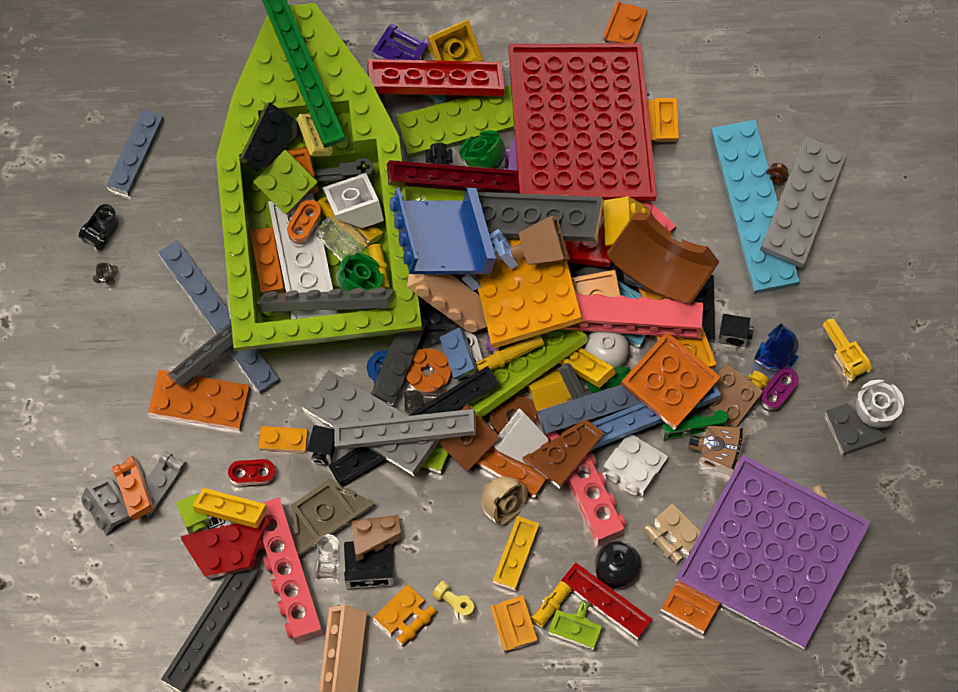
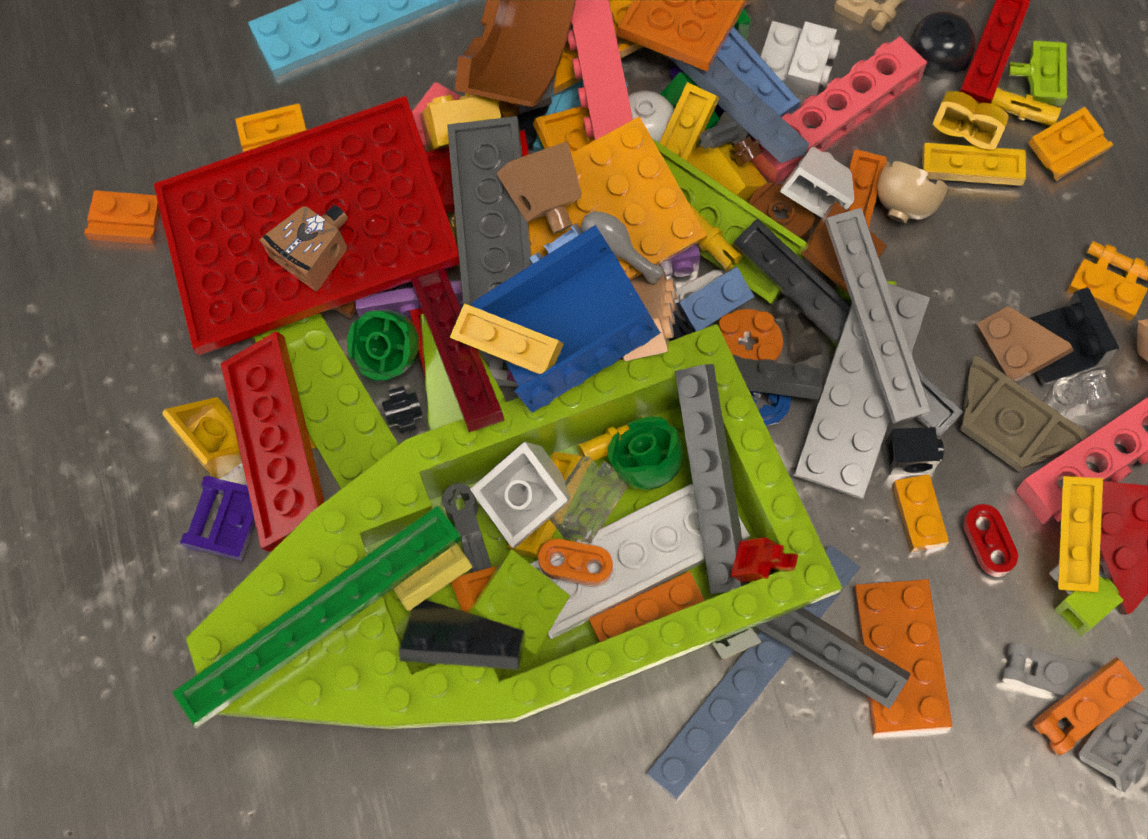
camera: 105 degrees left, 0 degrees up
light yellow leg [432,581,474,620] -> none
dark orange wing [522,419,604,489] -> none
none -> medium nougat torso [260,204,348,292]
none -> yellow plate [450,303,564,375]
none -> light grey piece [581,211,665,284]
none -> reddish brown plate [731,136,762,166]
none -> red plate [731,537,798,582]
none -> yellow brick [933,91,1009,149]

